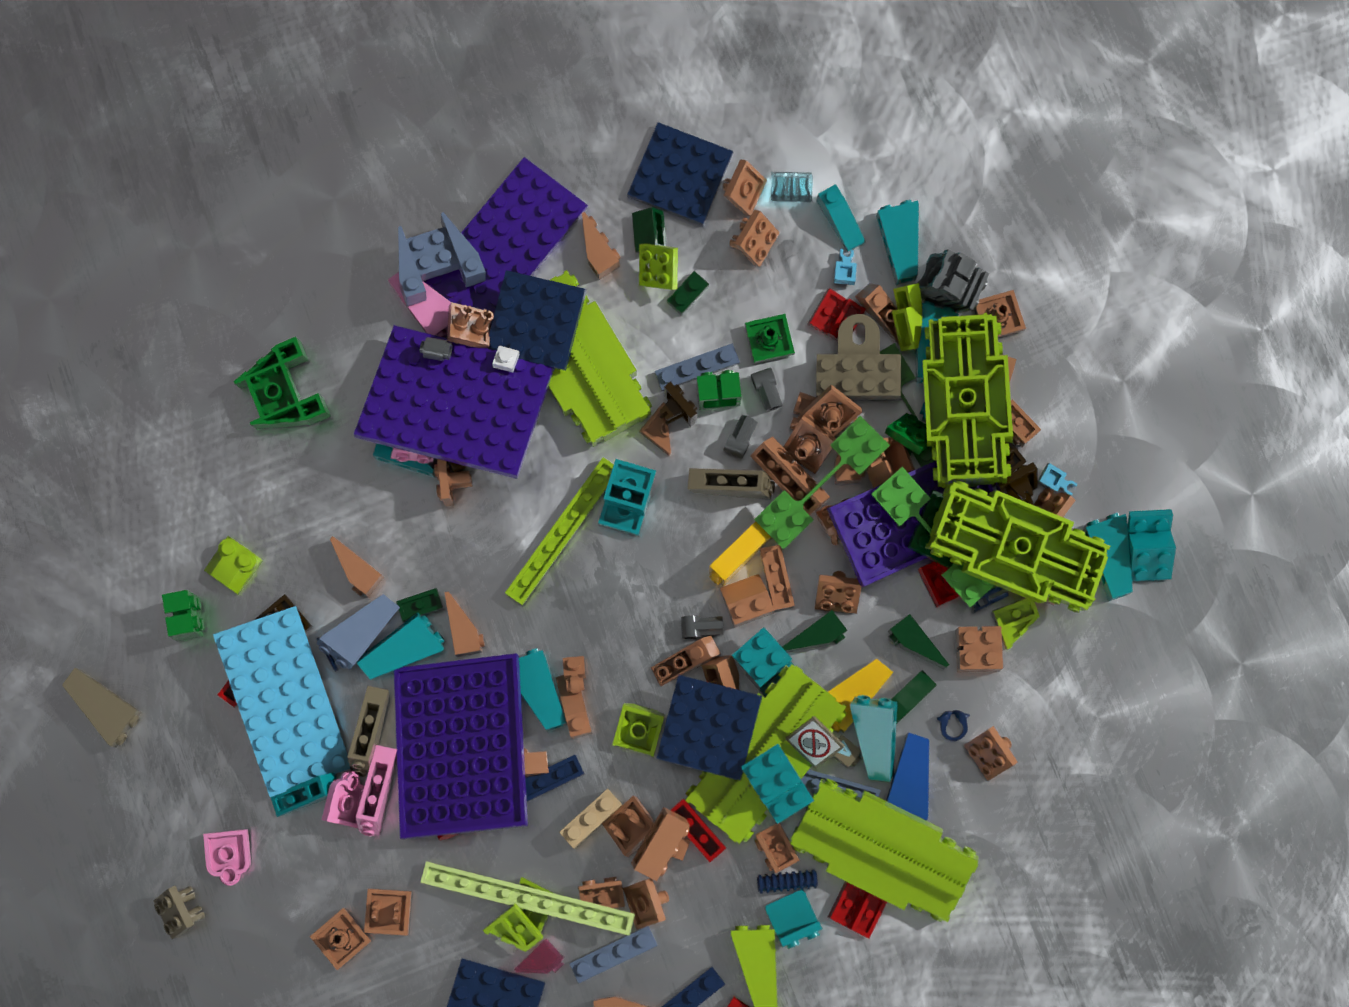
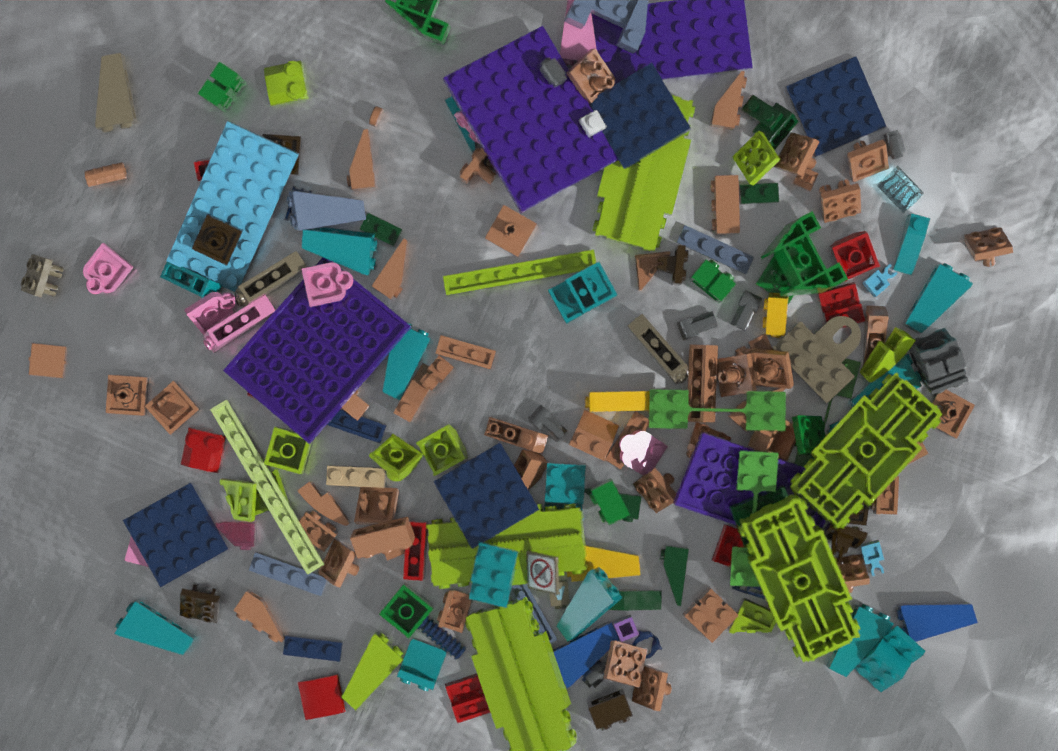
camera: 45 degrees right, 10 degrees up
none -> nougat piece [28,343,66,378]
none -> nougat axle [85,162,127,187]
none -> red slope [181,427,226,473]
none -> dark brown plate [192,213,243,266]
none -> lime brick [264,426,312,474]
none -> nougat slope [297,481,351,526]
none -> bright pink plate [302,262,353,307]
none -> nougat tile [369,106,383,127]
none -> lime slope [369,434,423,482]
none -> green brick [379,582,434,639]
none -> nougat plate [435,335,496,369]
none -> nougat tile [485,205,537,257]
none -> dark grey brick [582,660,606,688]
none -> dark brown brick [587,688,633,731]
none -> green brick [589,478,630,525]
none -> nougat plate [603,640,647,687]
none -> medium lavender brick [613,614,639,642]
none -> bright pink plate [619,429,668,475]
none -> nougat brick [710,175,740,235]
none -> dark green plate [741,94,784,131]
none -> green wedge [761,211,848,296]
none -> yellow brick [763,292,789,338]
none -> nougat plate [774,132,819,176]
none -> nougat tile [793,168,819,191]
none -> red slope [830,231,880,282]
none -> dark grey brick [882,130,906,160]
none -> blue slope [896,602,978,642]
none -> nougat plate [964,227,1013,267]

